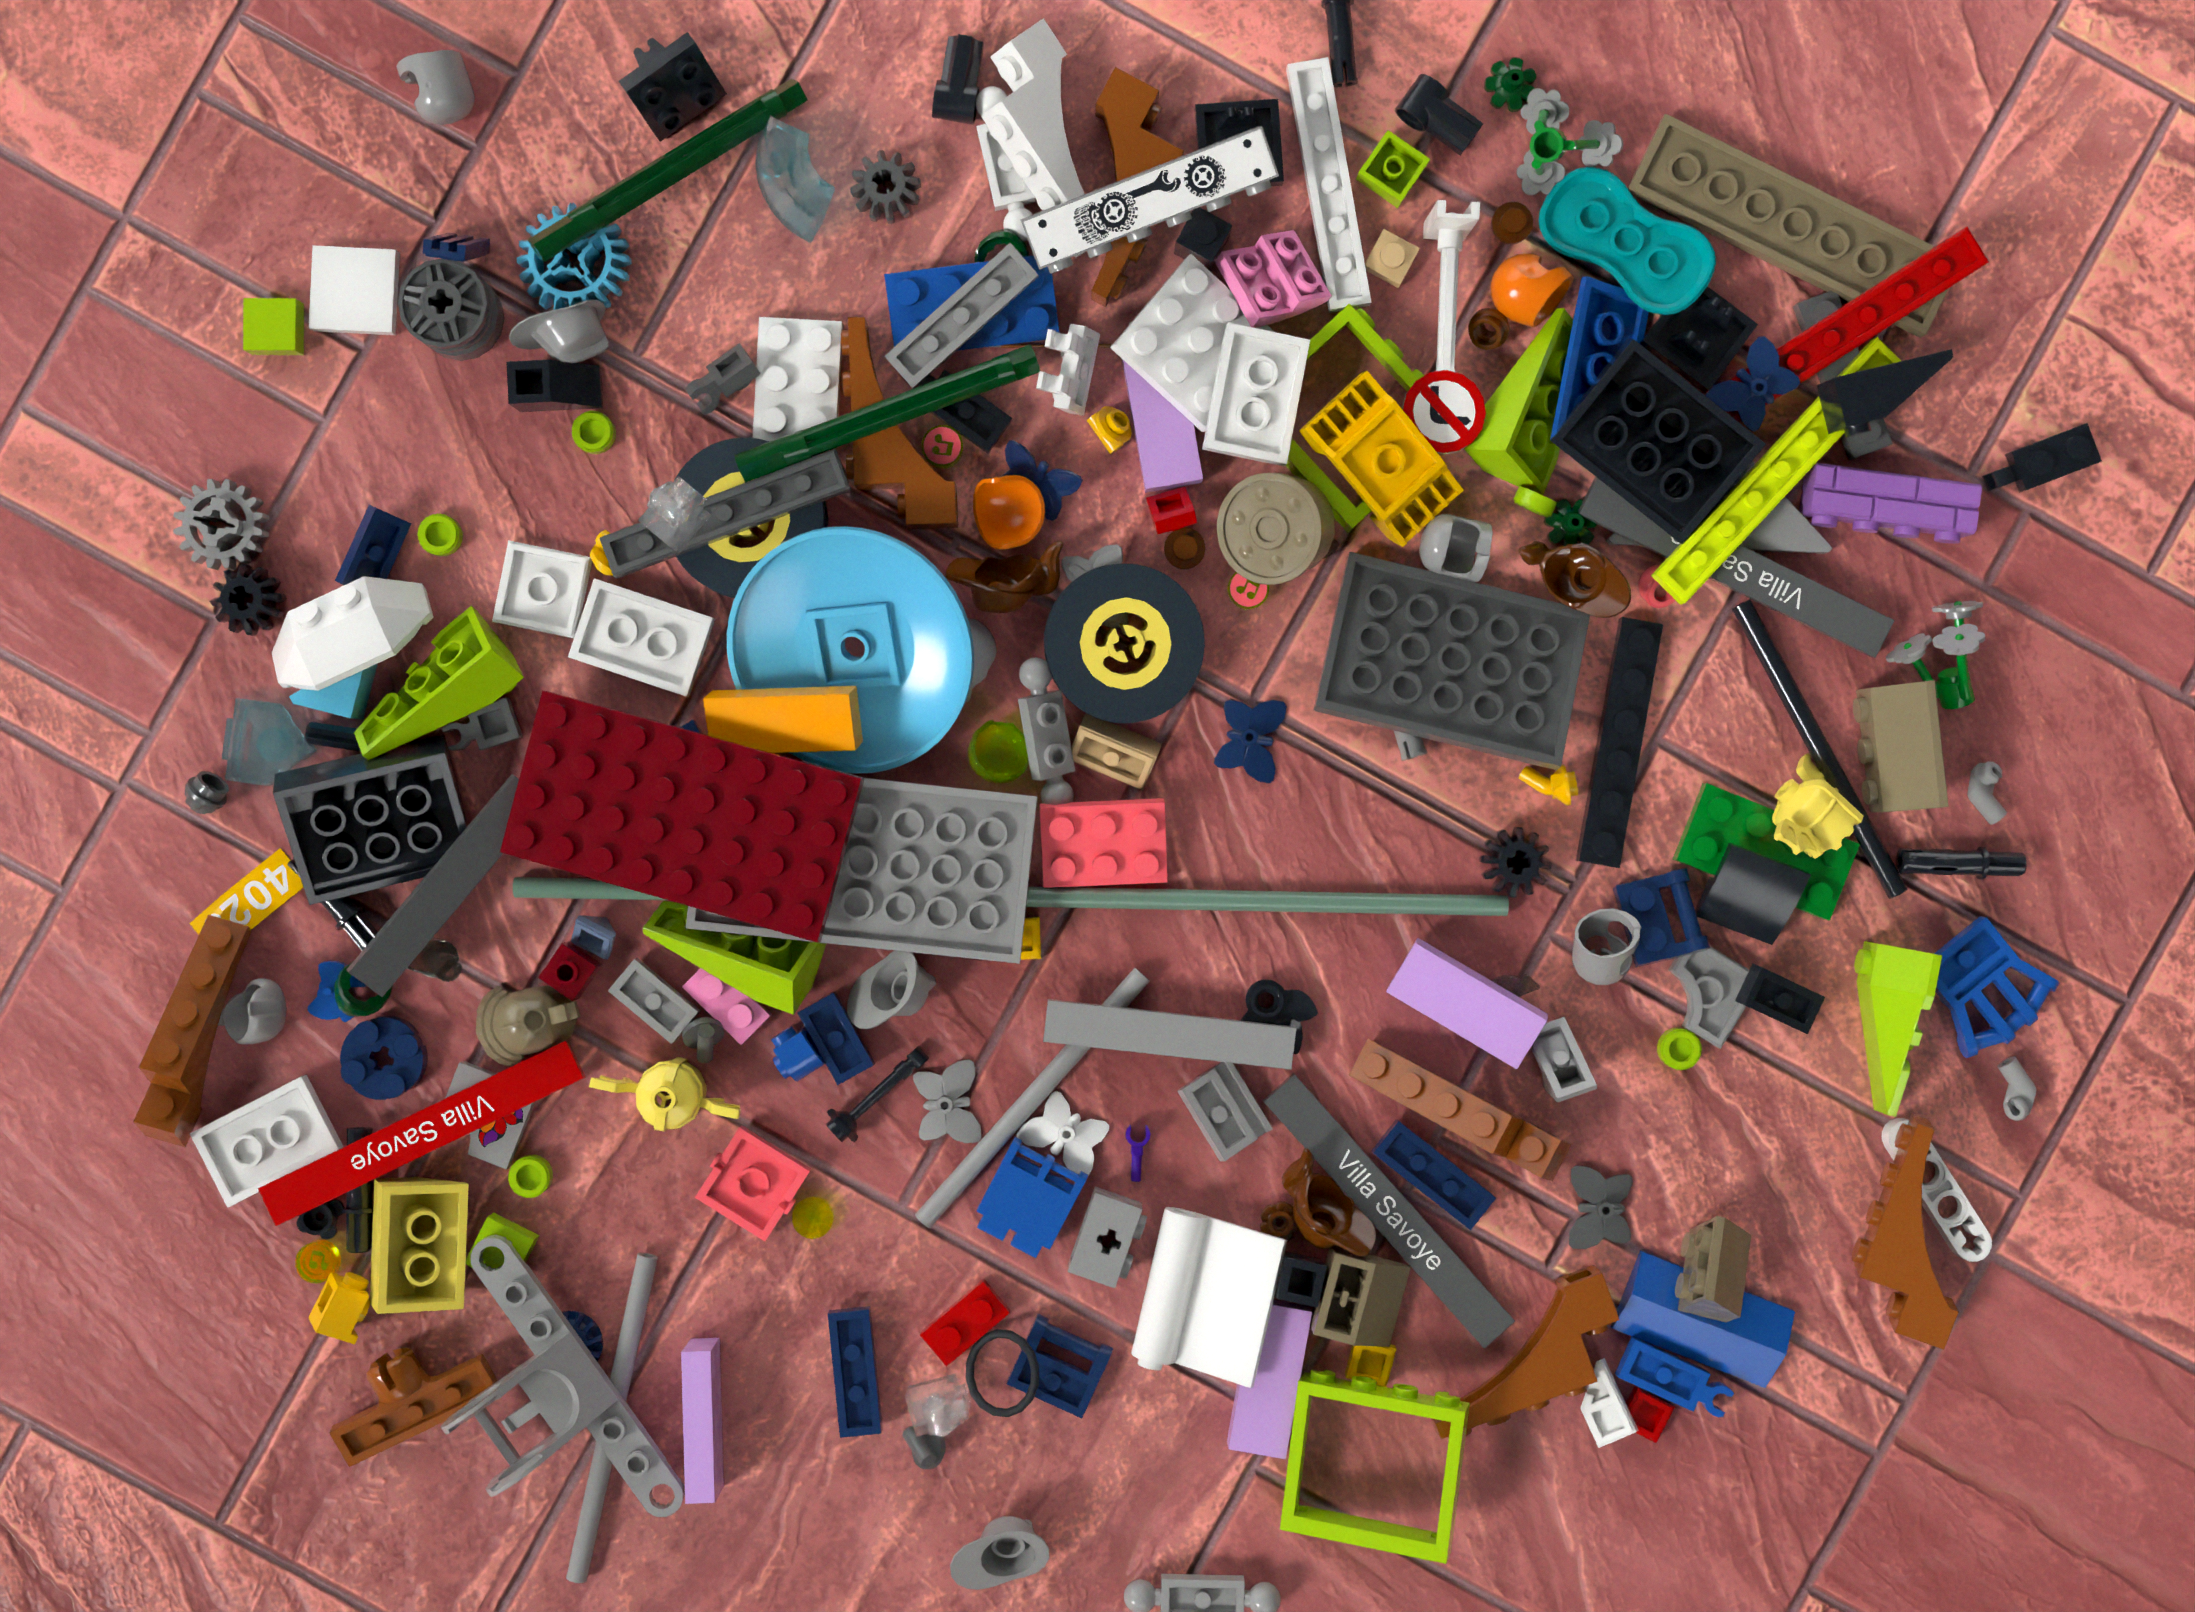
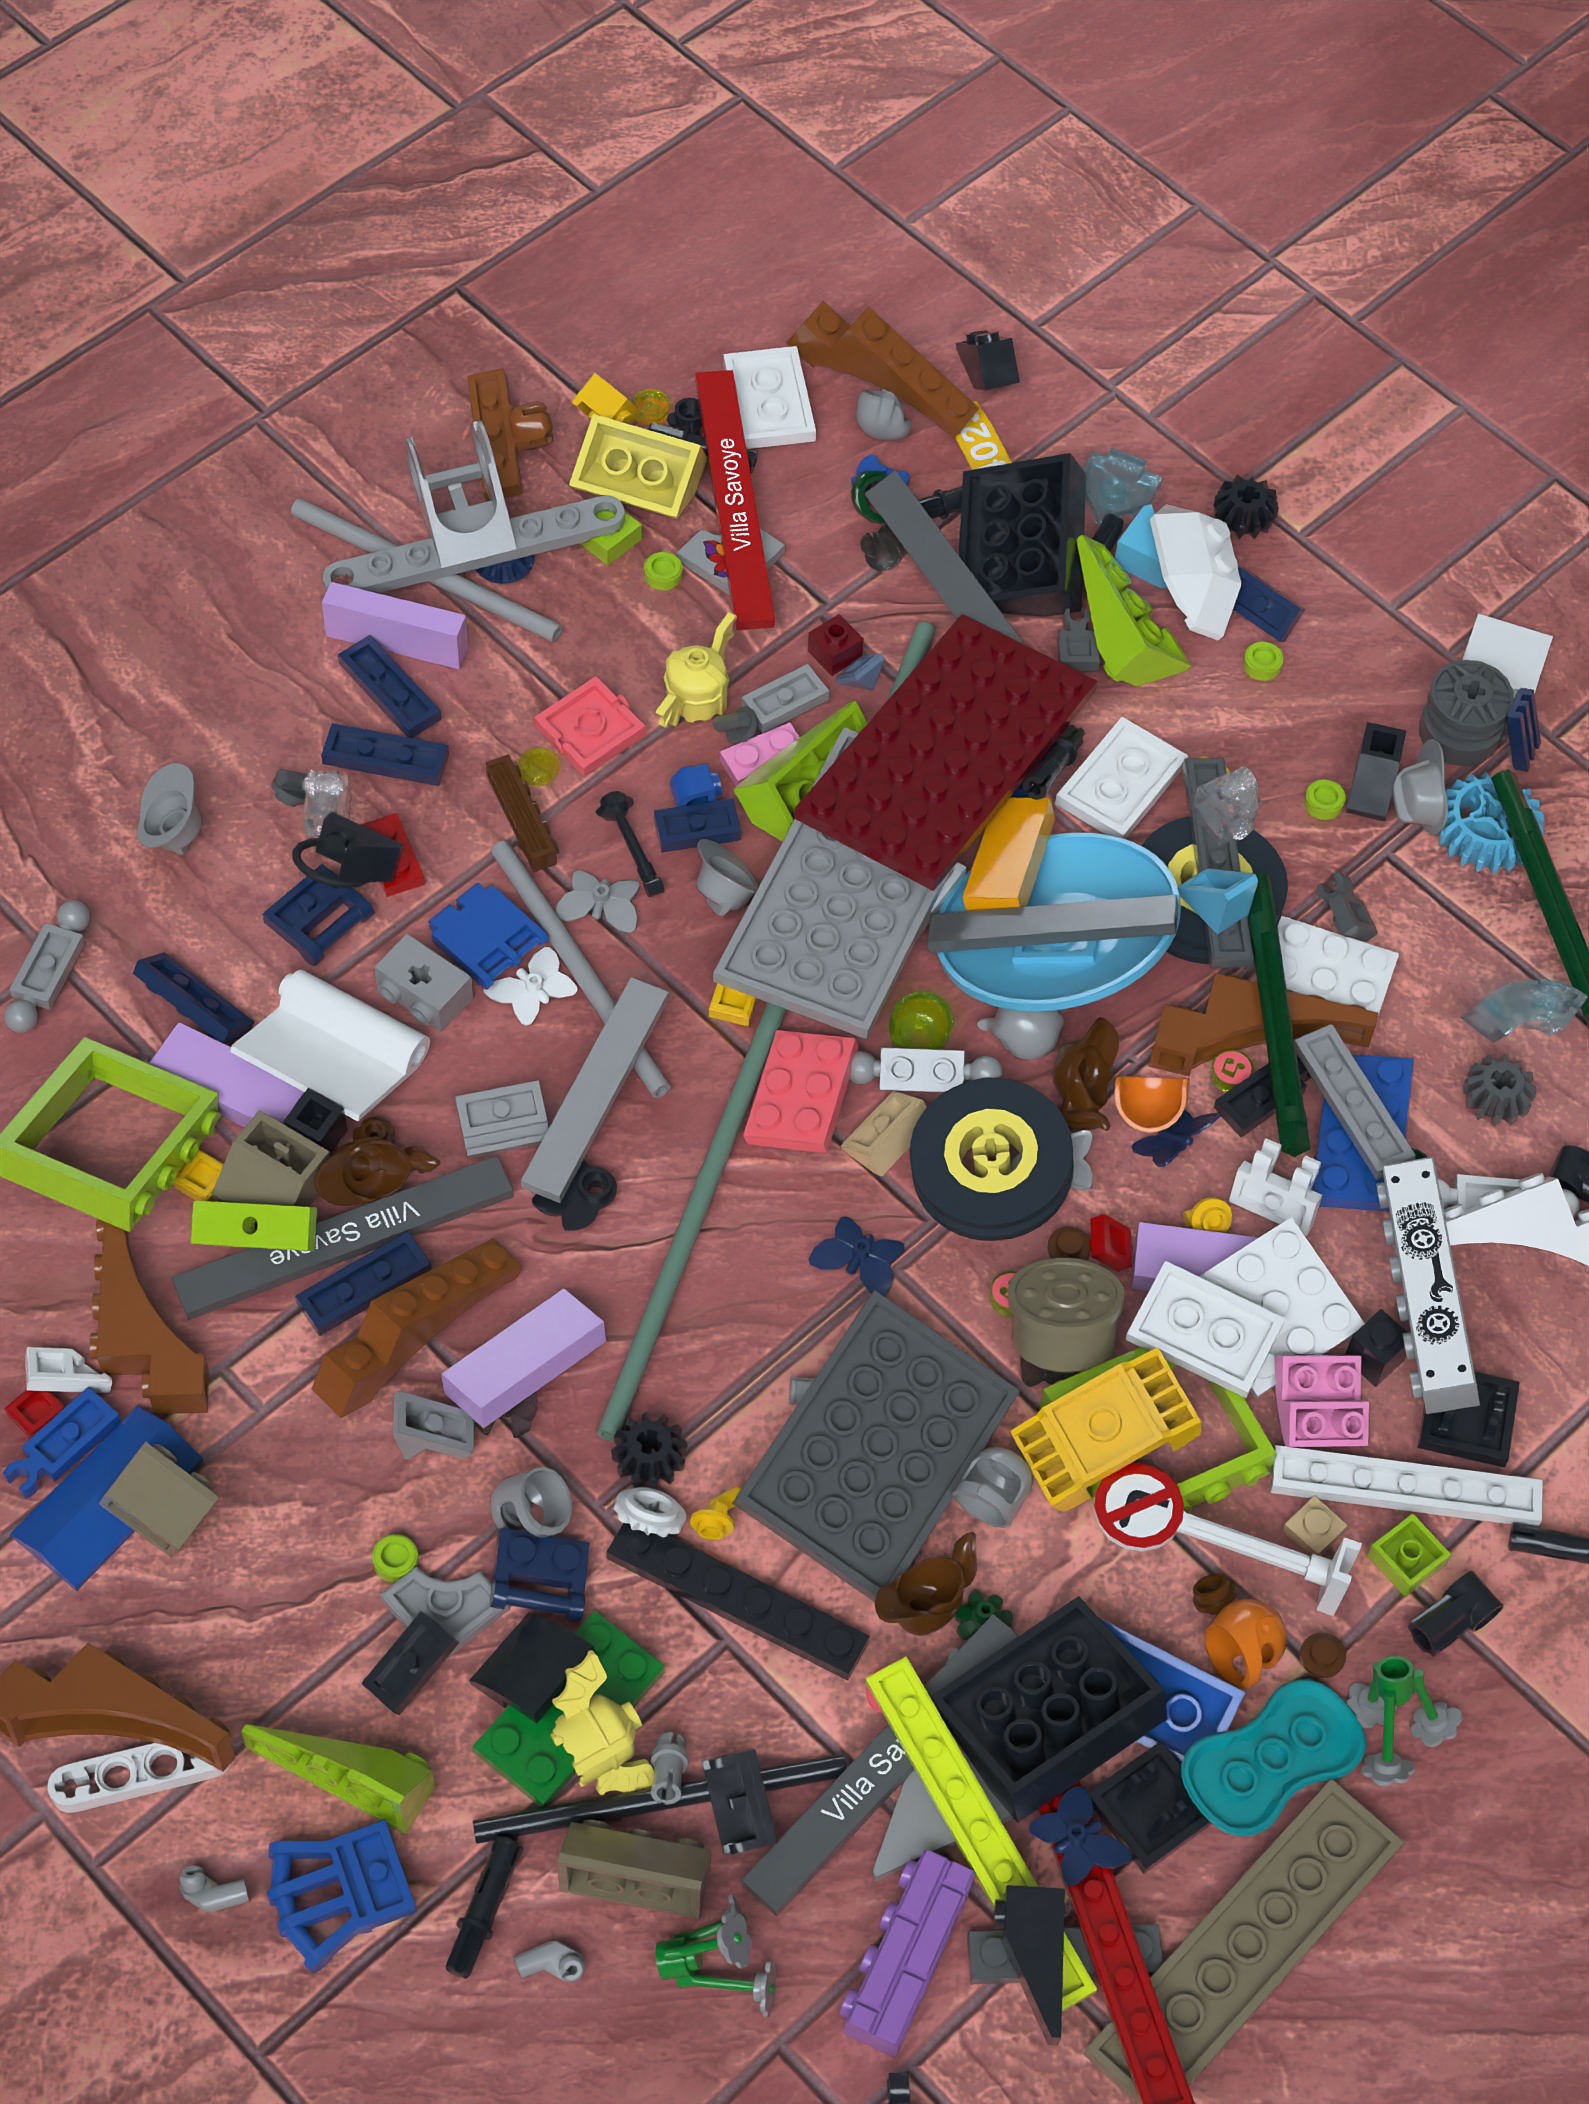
camera: 105 degrees right, 30 degrees down
light grey gear [173,479,270,570] -> none
dark grey plate [185,771,229,814] -> none
lime piece [243,298,304,355] -> none
dark blue plate [340,1016,428,1100] -> none
dark tan helmet [476,985,580,1066] -> none
white tile [492,540,592,638] -> none
dark orange arch [1091,67,1184,307] -> none
dark purple hand [1125,1125,1151,1182] -> none
lime wedge [1464,308,1573,495] -> none
dark green plant [1484,57,1536,112] -> none
lime tile [1513,486,1557,518] -> none
dark grey piece [1569,1165,1633,1249] -> none
none -> dark blue plate [132,952,254,1044]
none -> lime tile [191,1200,317,1251]
none -> black slope [315,812,404,882]
none -> dark blue plate [338,635,441,738]
none -> reddish brown piece [486,754,559,873]
none -> white gear [614,1487,686,1537]
none -> light grey pin [651,1732,689,1805]
none -> black hinge [701,1748,778,1855]
none -> tile [927,895,1179,953]
none -> black slope [955,330,1020,390]
none -> black axle [1023,724,1085,800]
none -> medium azure slope [1177,868,1258,935]

